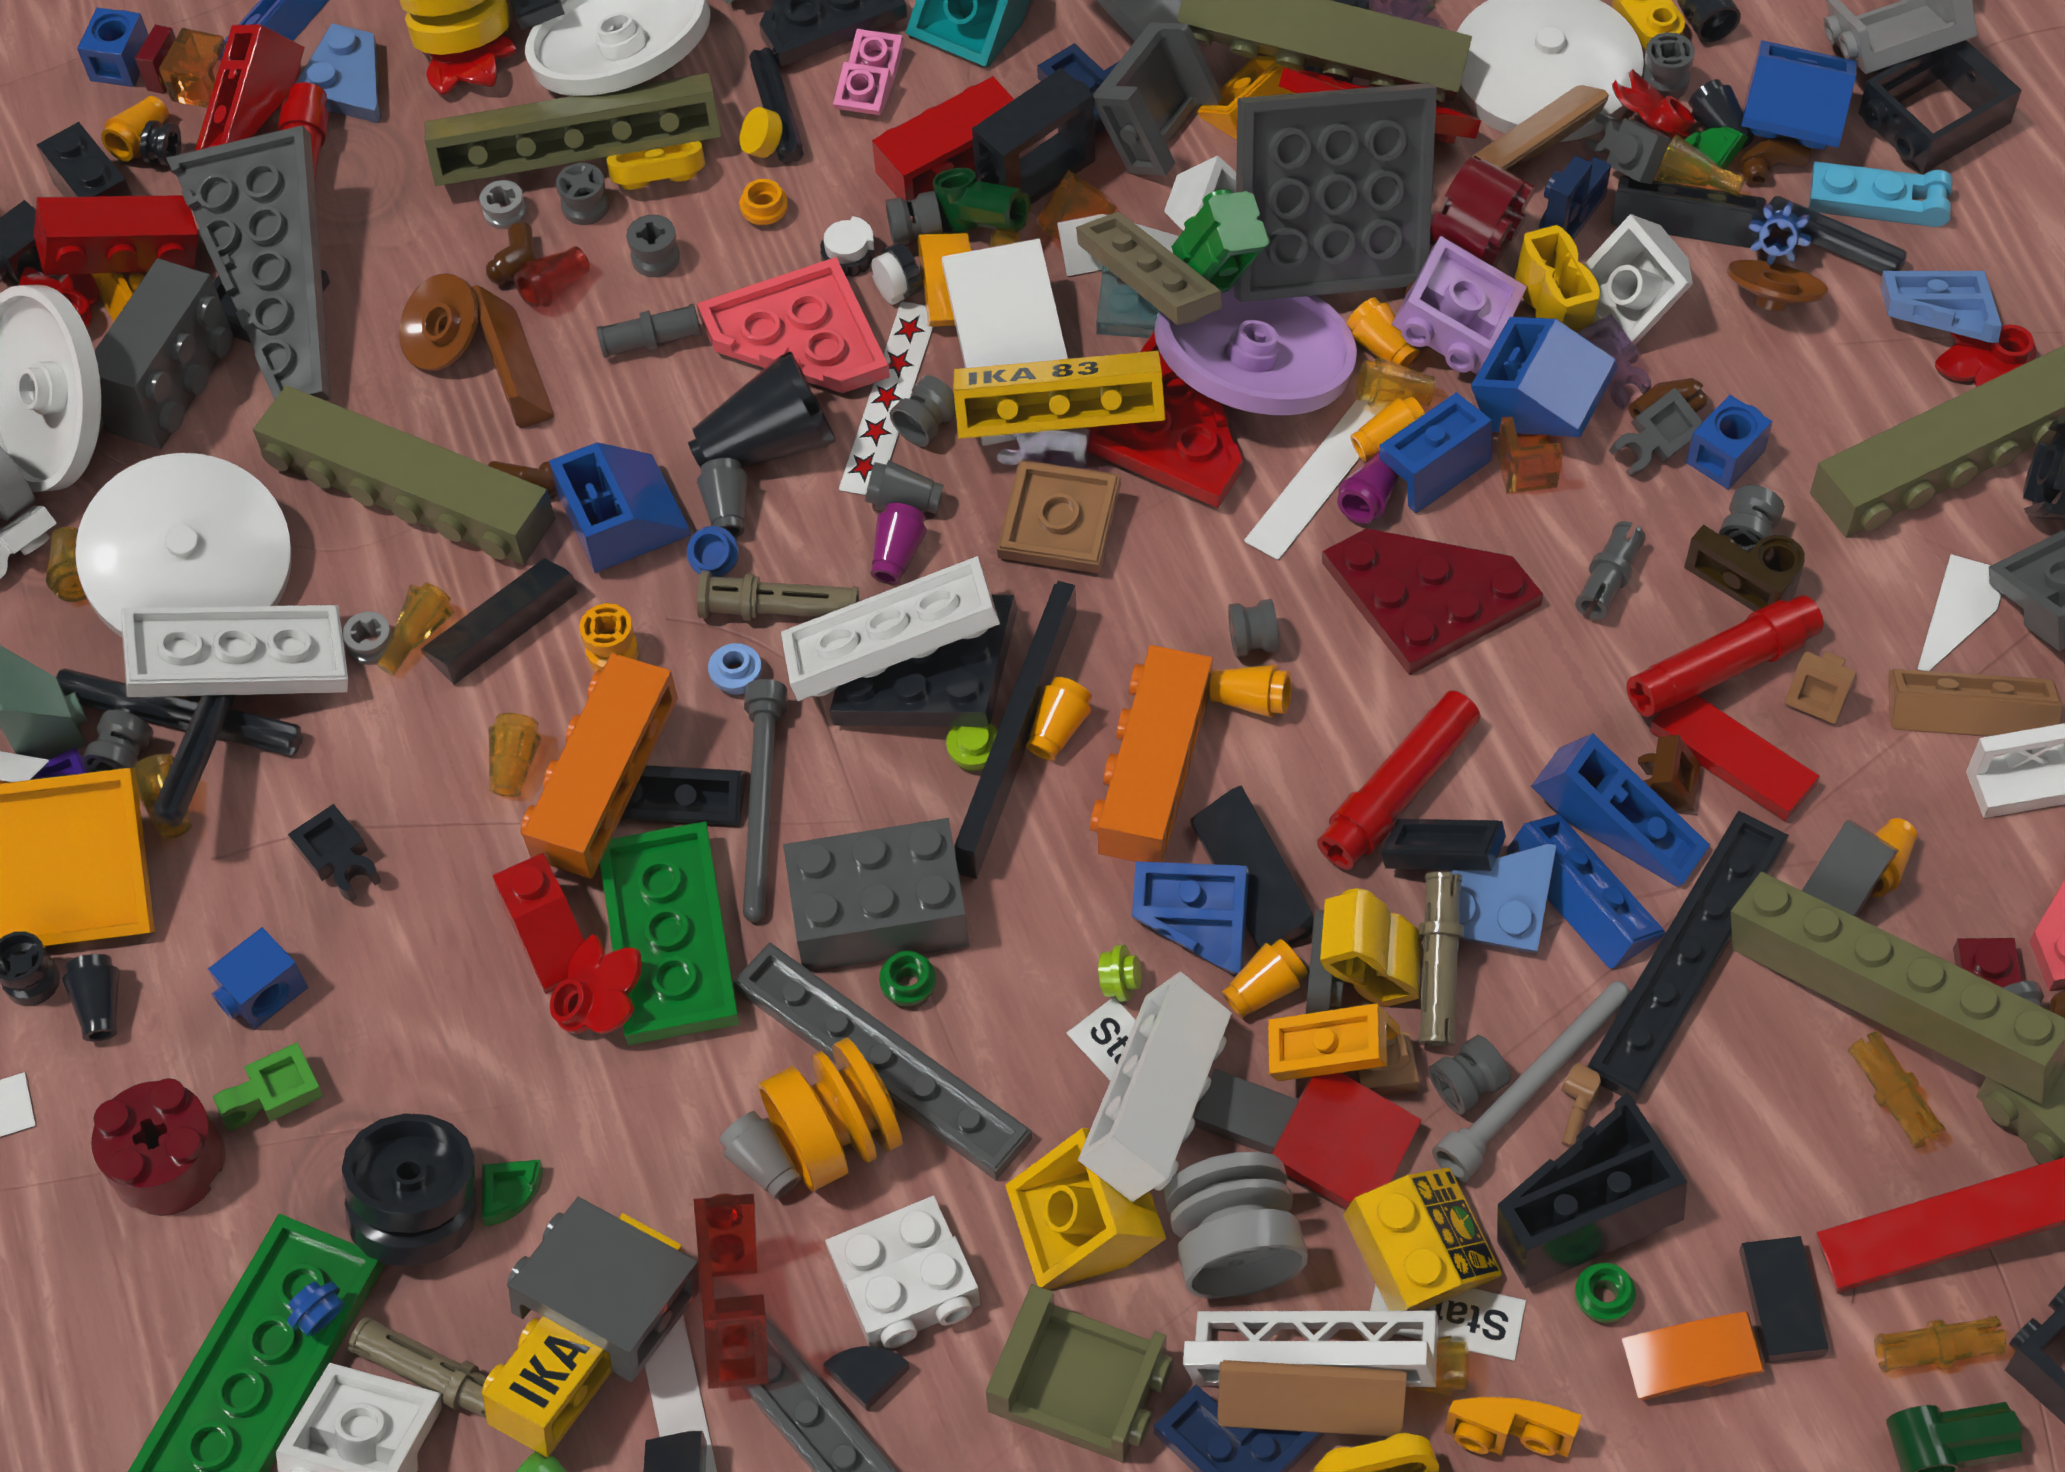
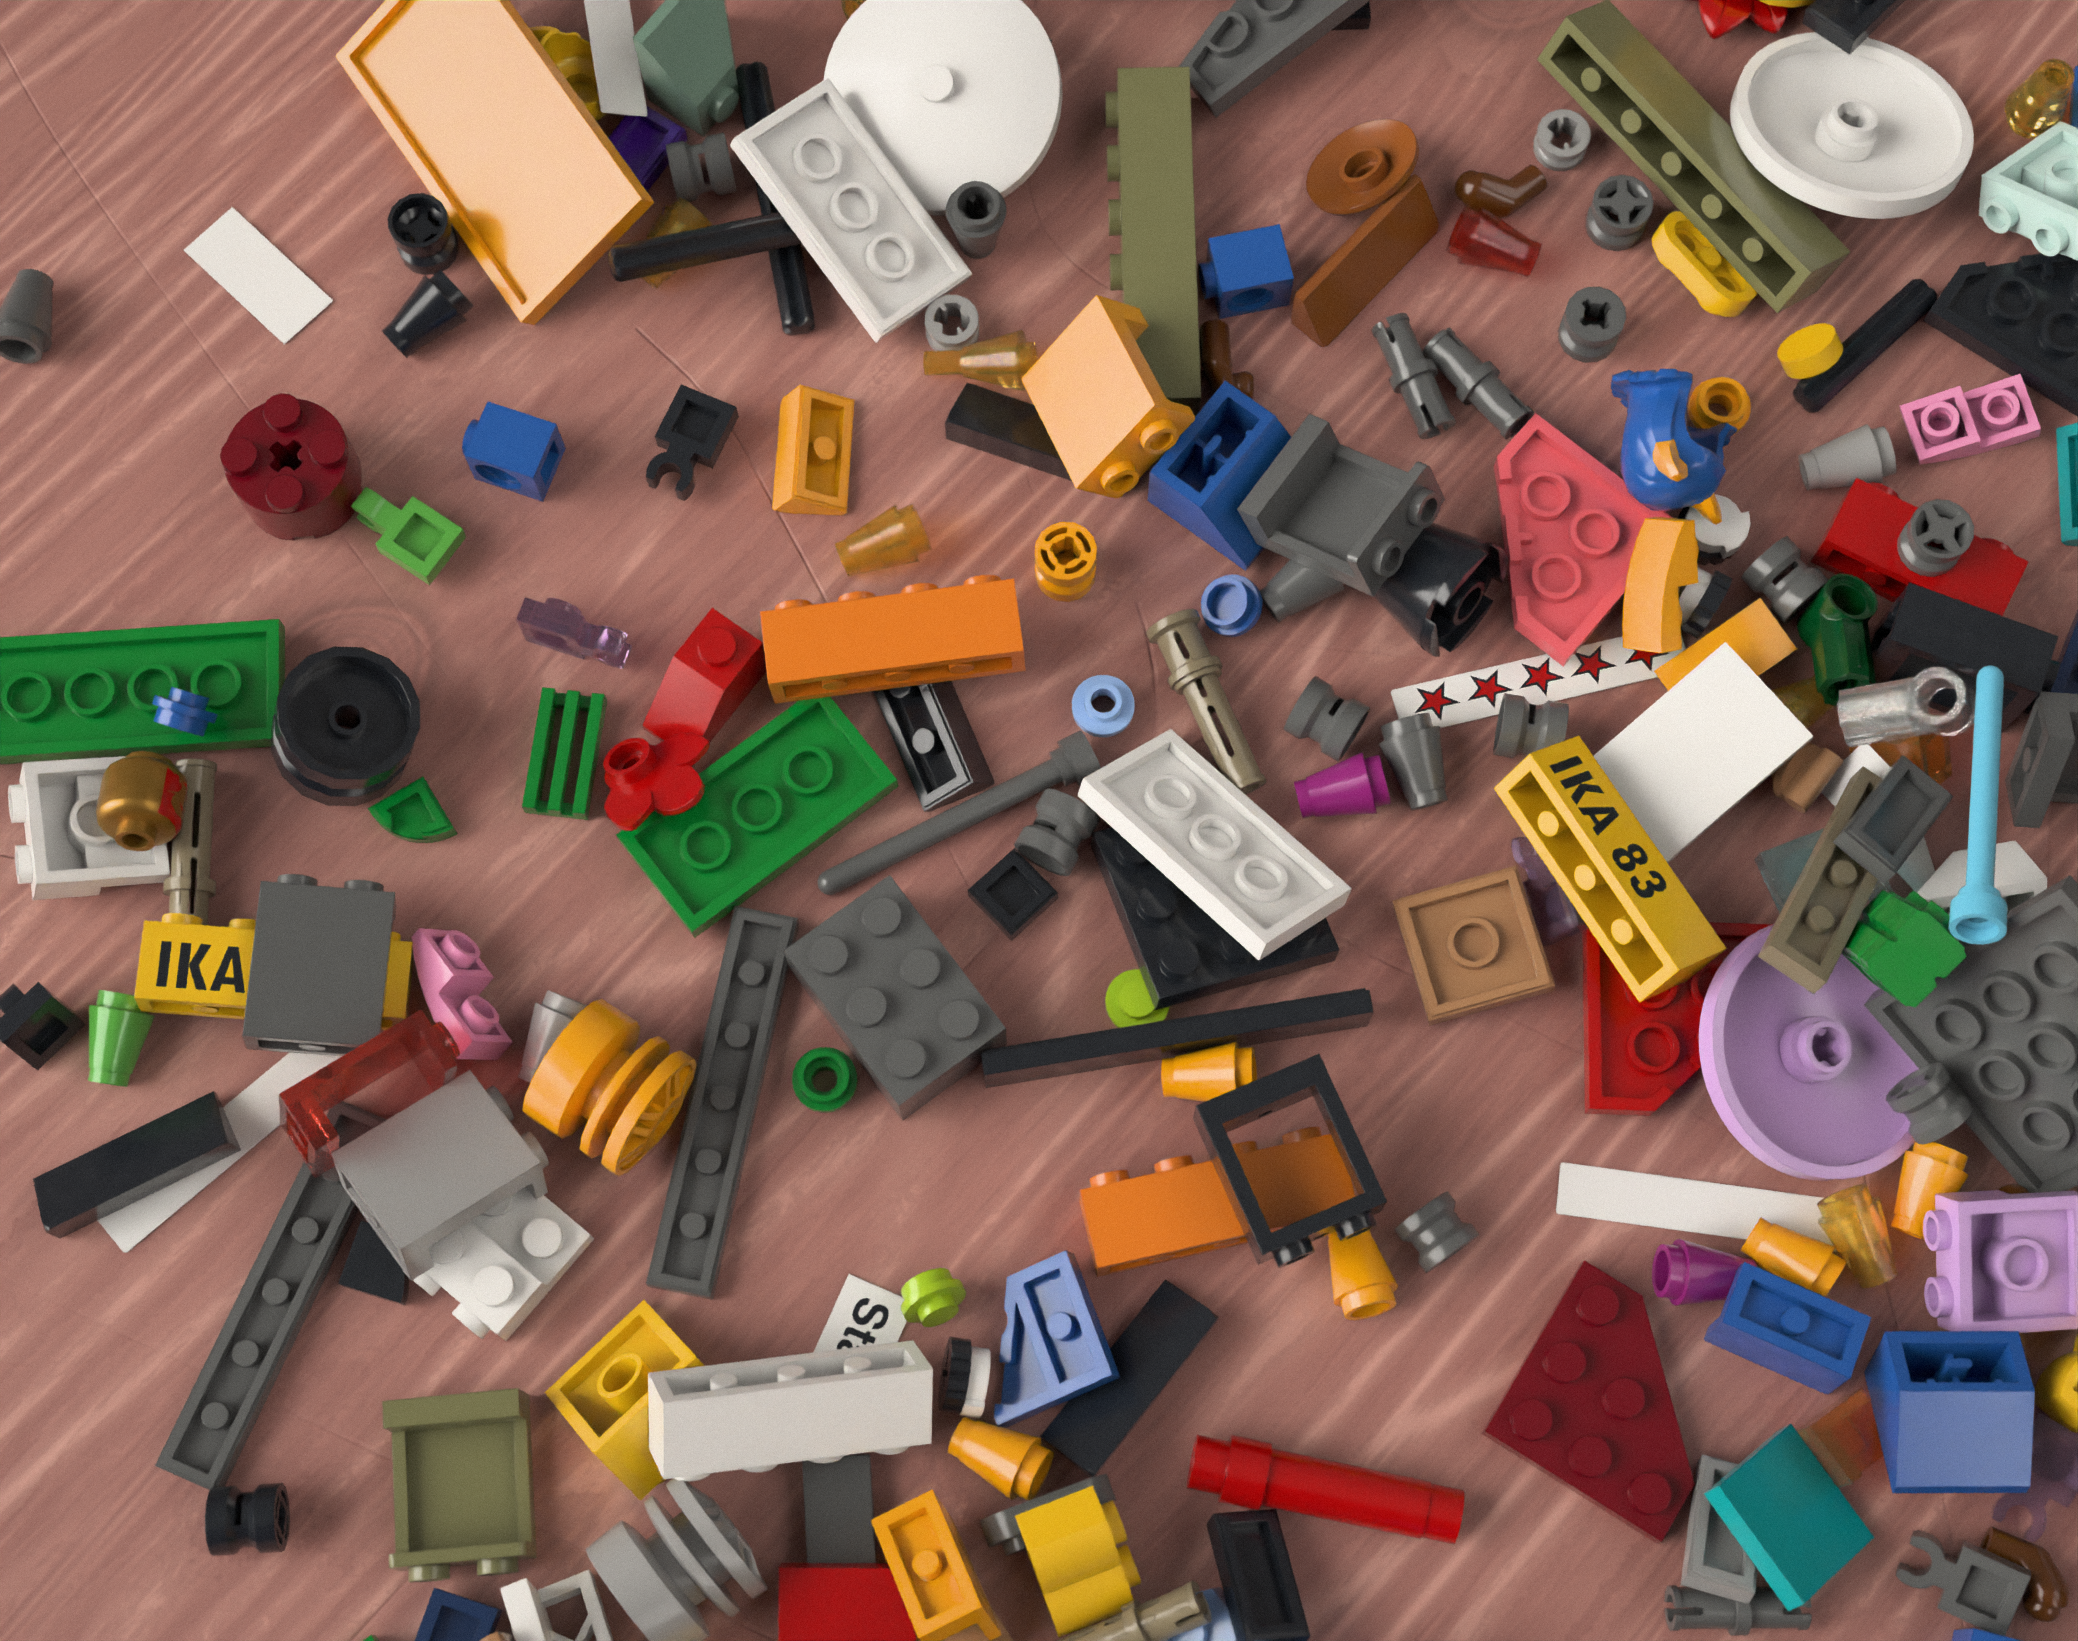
camera: 60 degrees right, 15 degrees up
none -> pearl gold head [96,751,188,851]
none -> light grey panel [331,1070,549,1281]
none -> bright pink slope [411,928,513,1060]
none -> clear purple plate [516,597,632,669]
none -> green tile [522,687,607,820]
none -> light orange slope [772,385,855,516]
none -> piece [938,1336,991,1418]
none -> dark grey cone [946,181,1007,259]
none -> black tile [968,848,1058,941]
none -> dark grey wheel [1014,788,1100,876]
none -> light orange panel [1021,295,1195,499]
none -> black window [1193,1054,1387,1268]
none -> blue brick [1198,224,1294,319]
none -> dark grey panel [1237,414,1445,597]
none -> dark grey wheel [1284,676,1370,762]
none -> dark grey pin [1371,313,1456,440]
none -> blue hair [1611,369,1737,525]
none -> light orange slope [1622,517,1699,653]
none -> light grey tile [1681,1454,1758,1604]
none -> teal tile [1704,1424,1874,1612]
none -> medium nougat plate [1771,742,1843,813]
none -> light grey cone [1798,424,1896,490]
none -> dark grey tile [1833,755,1954,884]
none -> clear piece [1837,667,1976,747]
none -> dark grey wheel [1886,1062,1973,1145]
none -> dark grey wheel [1897,499,1974,577]
none -> medium azure piece [1949,665,2008,944]

